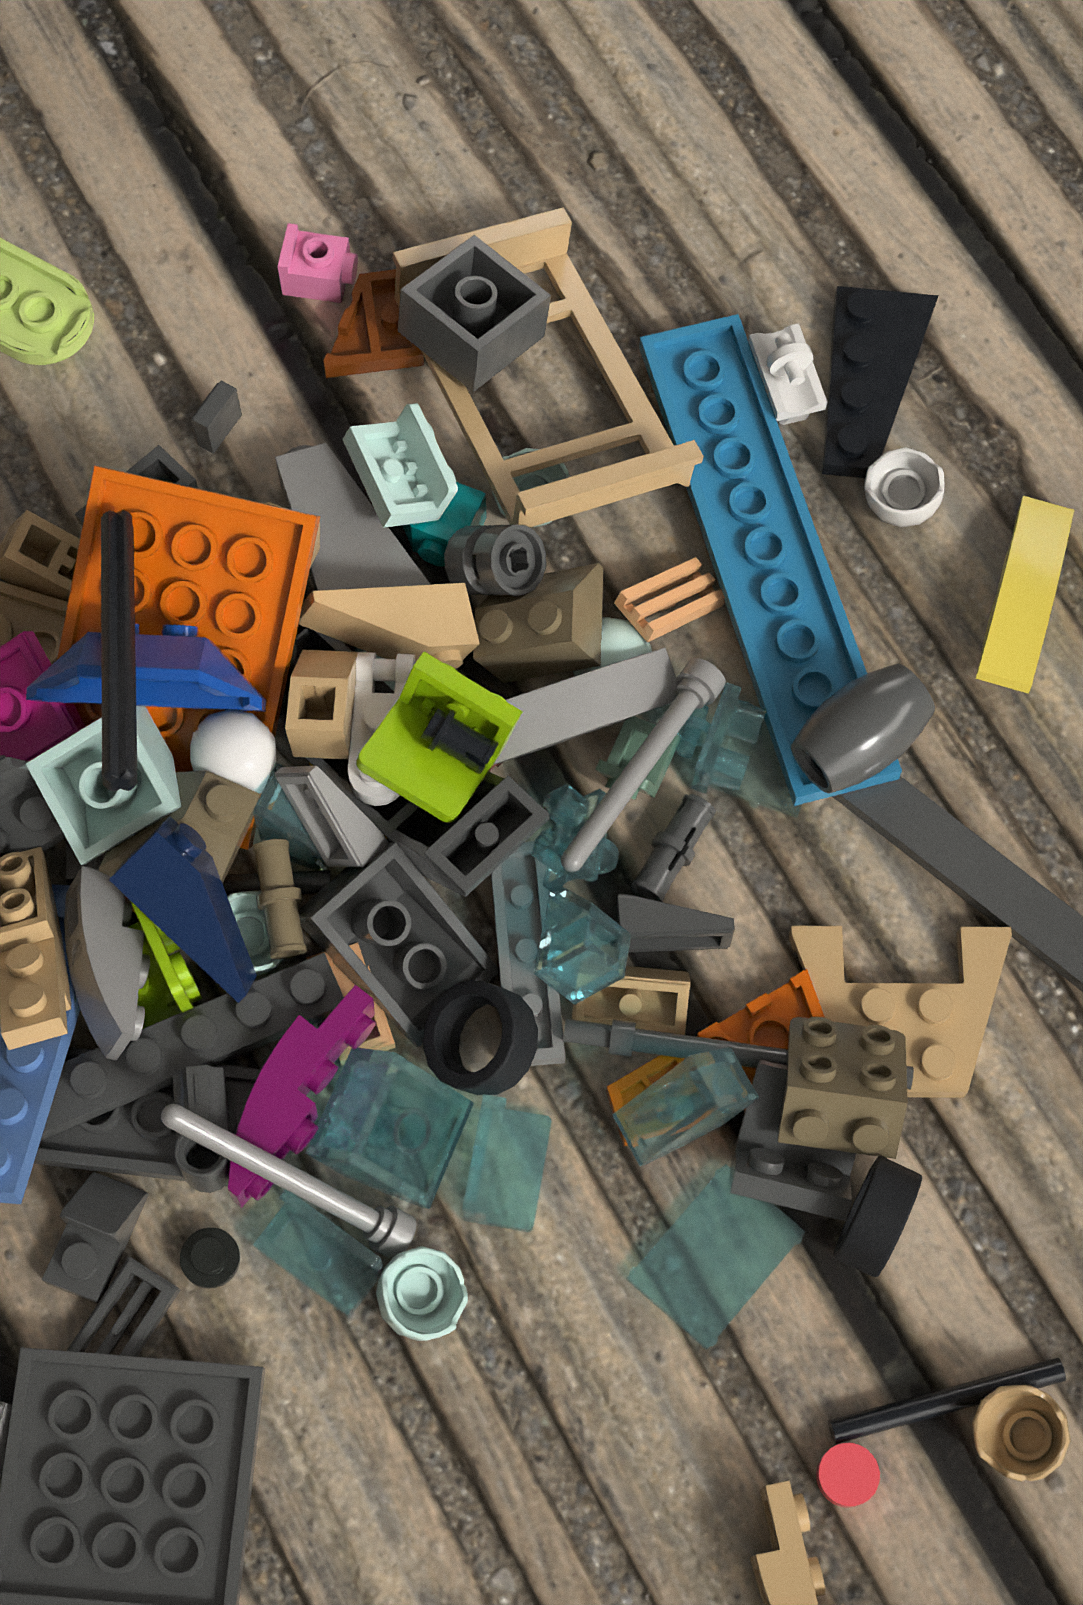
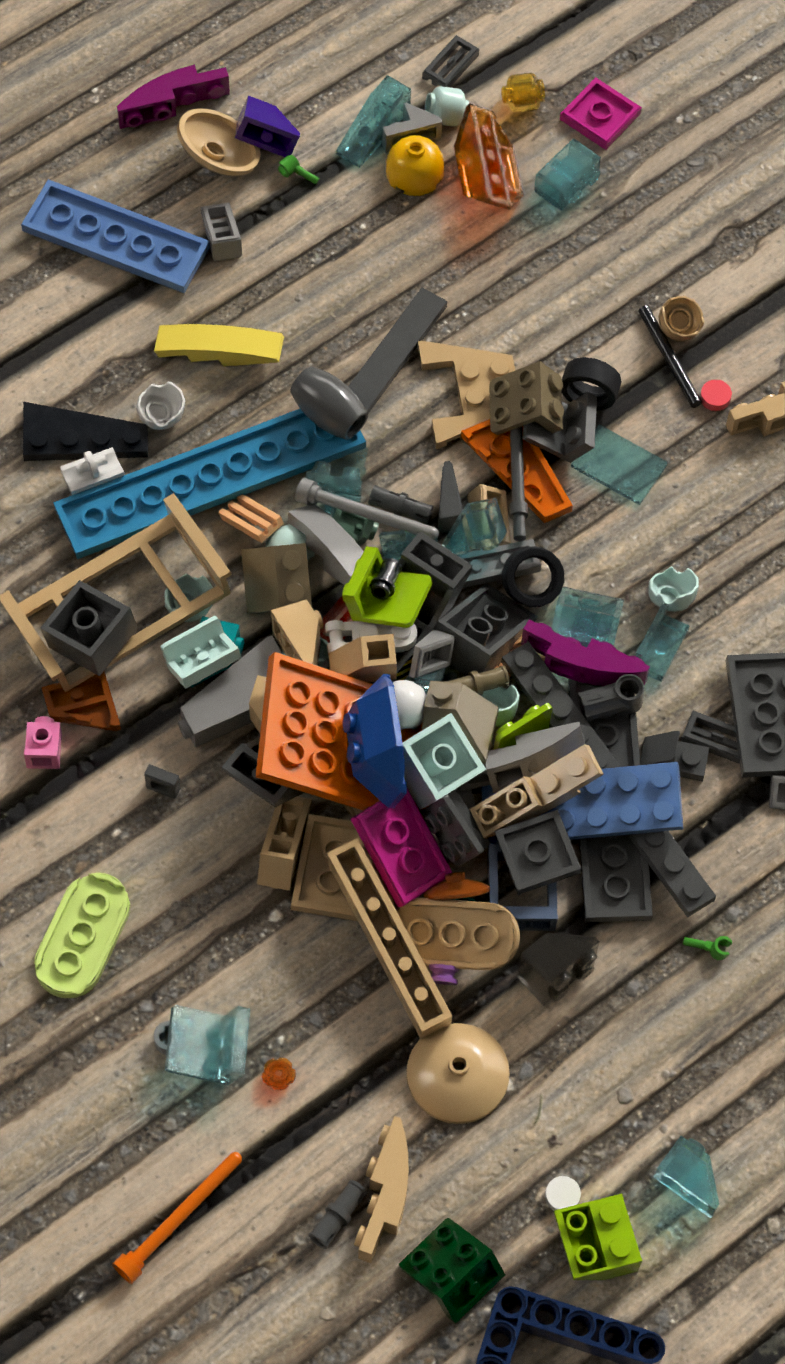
camera: 100 degrees left, 5 degrees down
black axle [101,510,138,792] -> none
dark blue slope [109,816,257,1003] -> none
light grey piece [161,1104,416,1259] -> none
pearl dark grey plate [180,1227,240,1289] -> none
dark grey wheel [444,525,546,595] -> none
clear light blue panel [462,1094,552,1232] -> none
clear light blue slope [612,1047,759,1166] -> none

